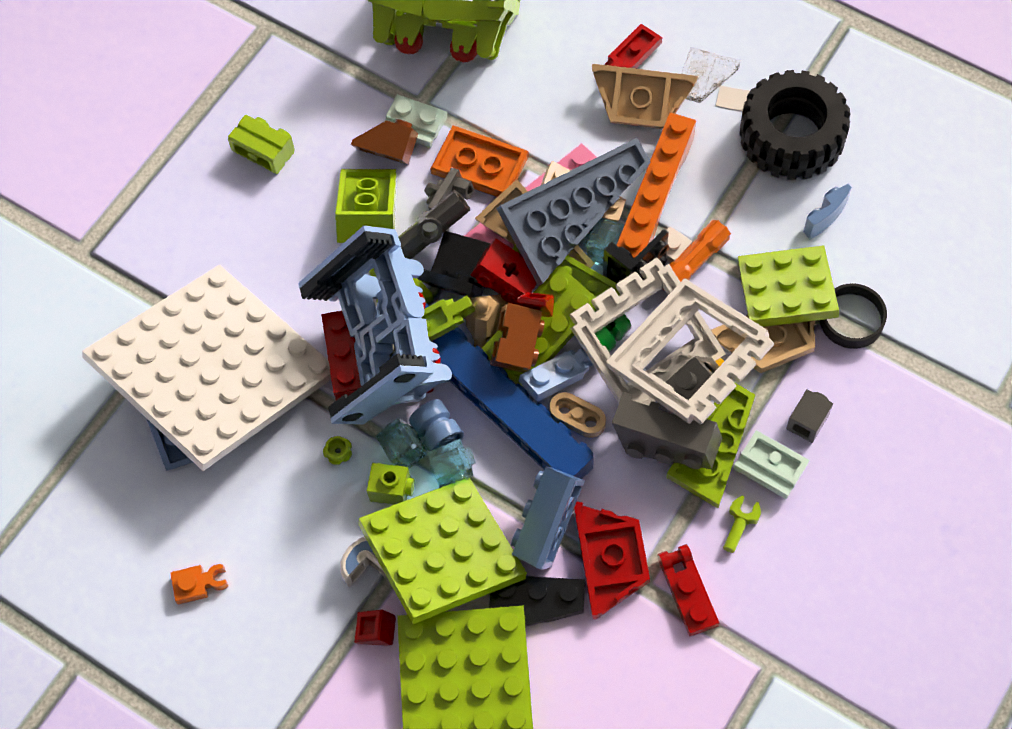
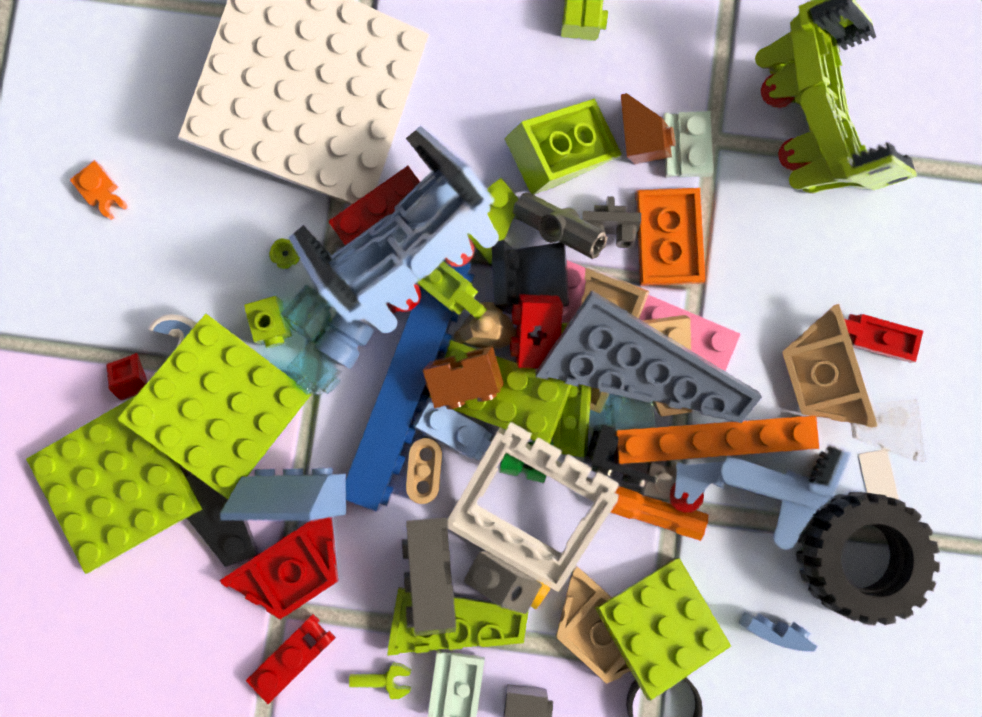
camera: 60 degrees right, 20 degrees up
red slope [517,292,554,317] -> none
white hinge [606,278,774,424] -> none
none -> light blue container [669,445,851,549]

